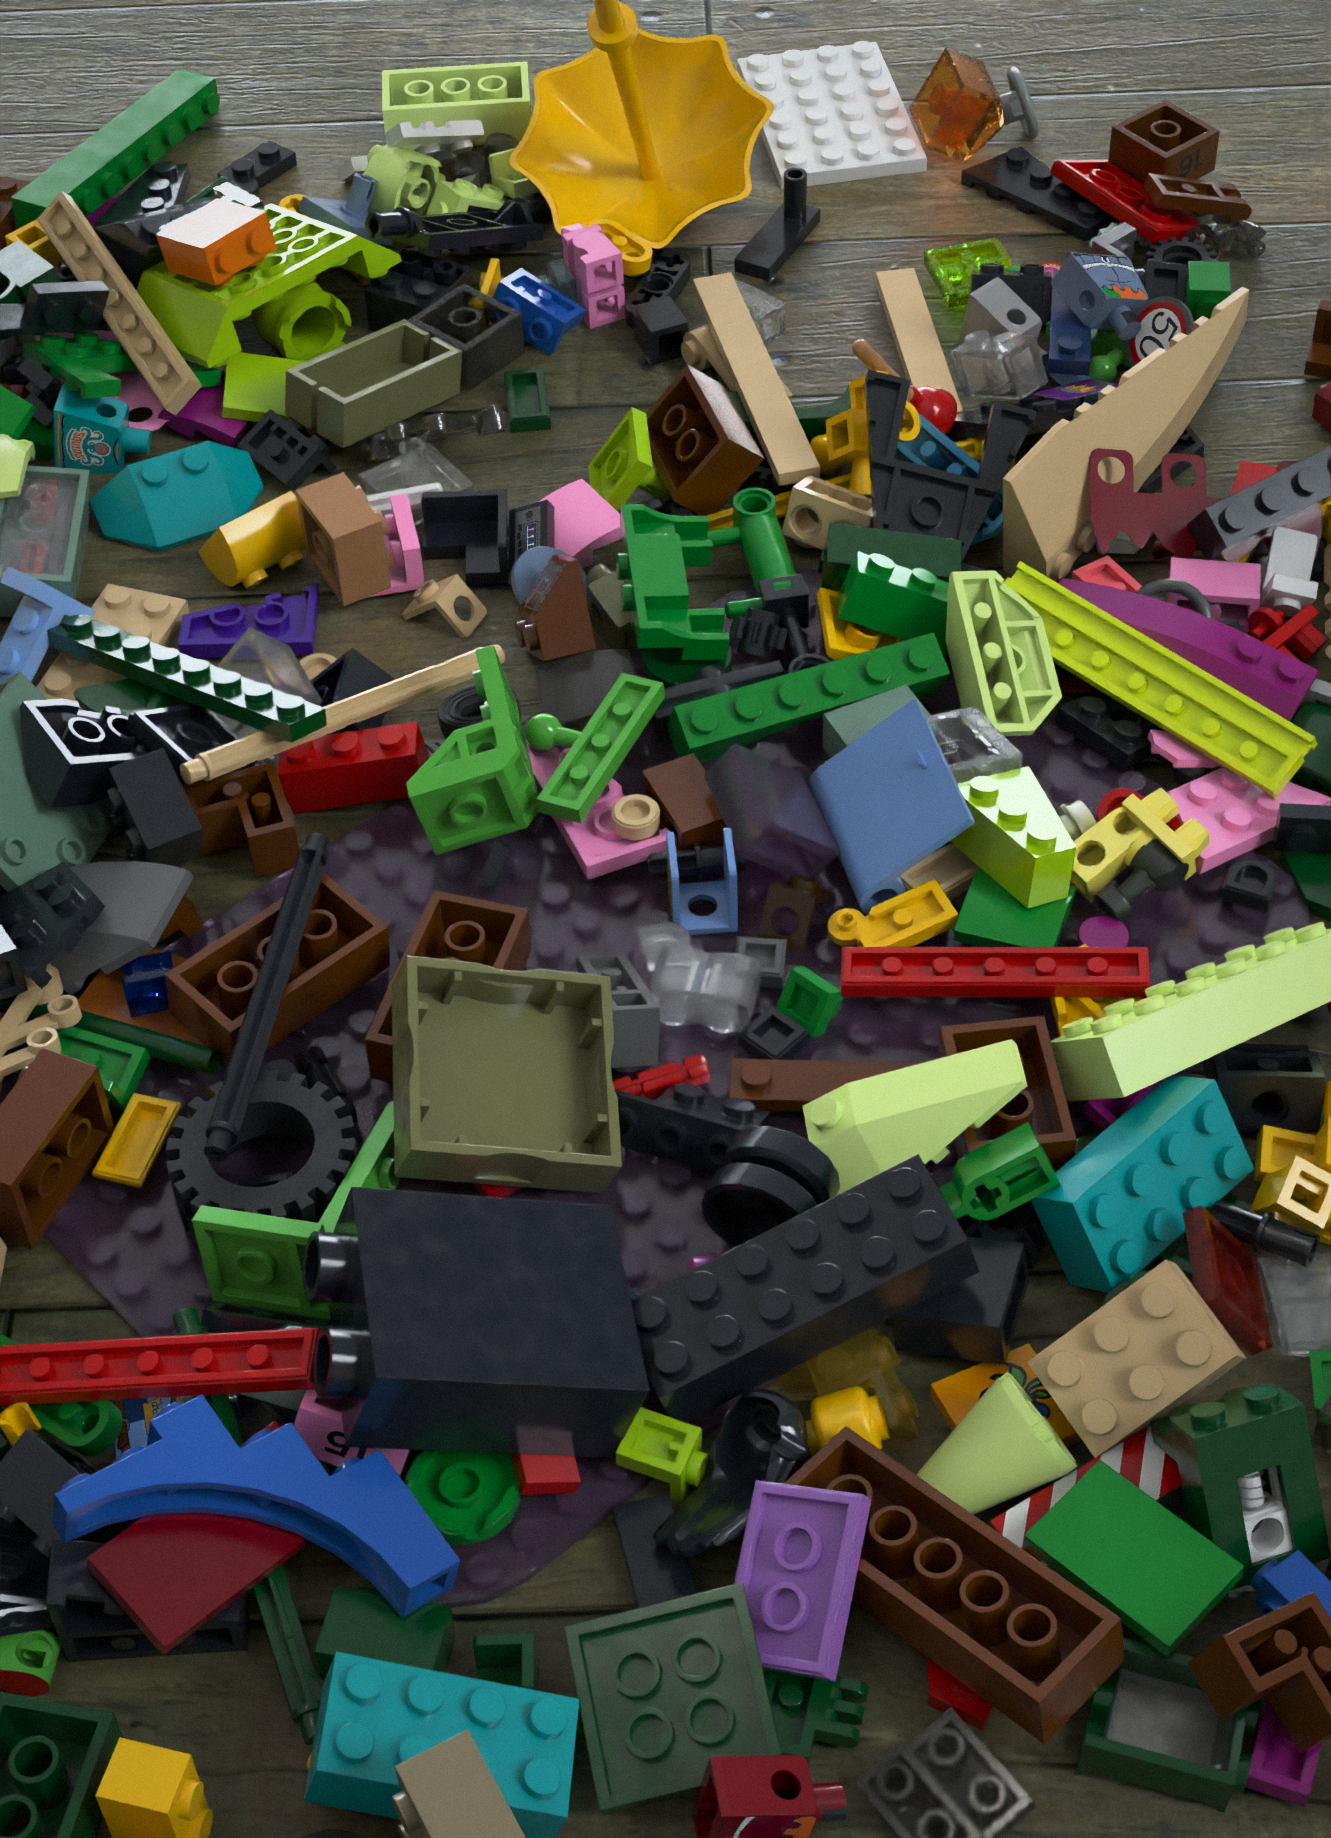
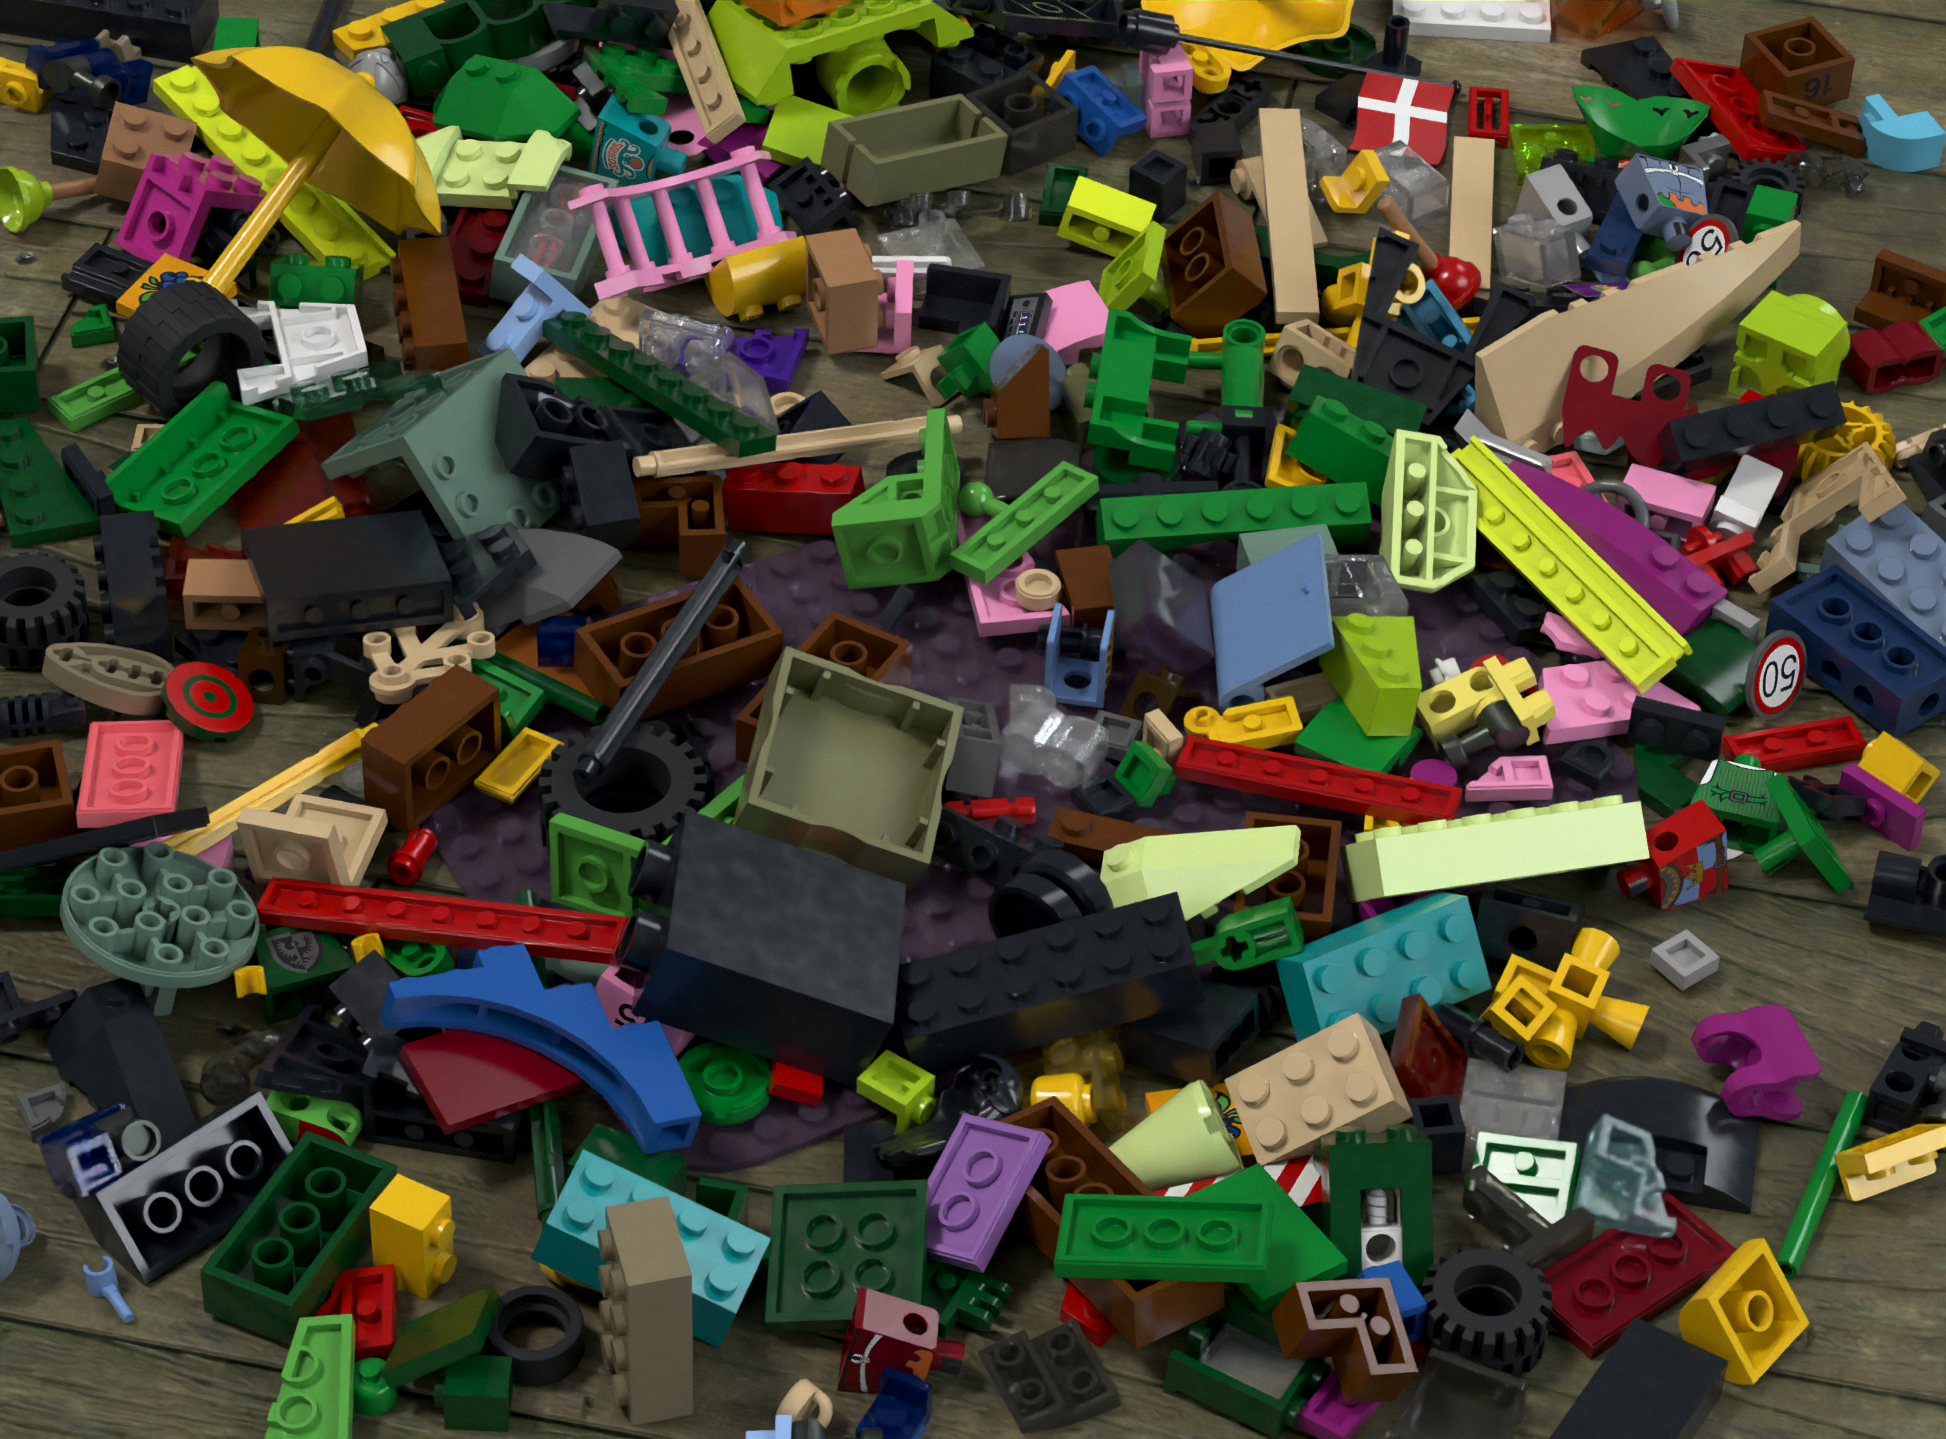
camera: 10 degrees right, 5 degrees down
none -> red pin [387,827,438,885]
none -> bright pink fence [567,146,797,300]
none -> clear plate [639,308,735,401]
none -> green brick [935,322,1001,400]
none -> green tile [1054,1193,1274,1284]
none -> neon yellow brick [1056,175,1156,258]
none -> flag [1116,8,1462,169]
none -> black panel [1128,149,1188,224]
none -> tan tile [1142,708,1183,774]
none -> dark green tile [1298,23,1377,79]
none -> yellow bracket [1319,149,1391,214]
none -> clear brick [1374,140,1450,228]
none -> black brick [1403,1095,1466,1175]
none -> light grey piece [1454,408,1553,474]
none -> bright pink tile [1465,755,1553,802]
none -> red tile [1467,86,1509,149]
none -> green piece [1571,85,1710,161]
none -> lime piece [1728,290,1850,397]
none -> medium azure brick [1859,94,1946,172]

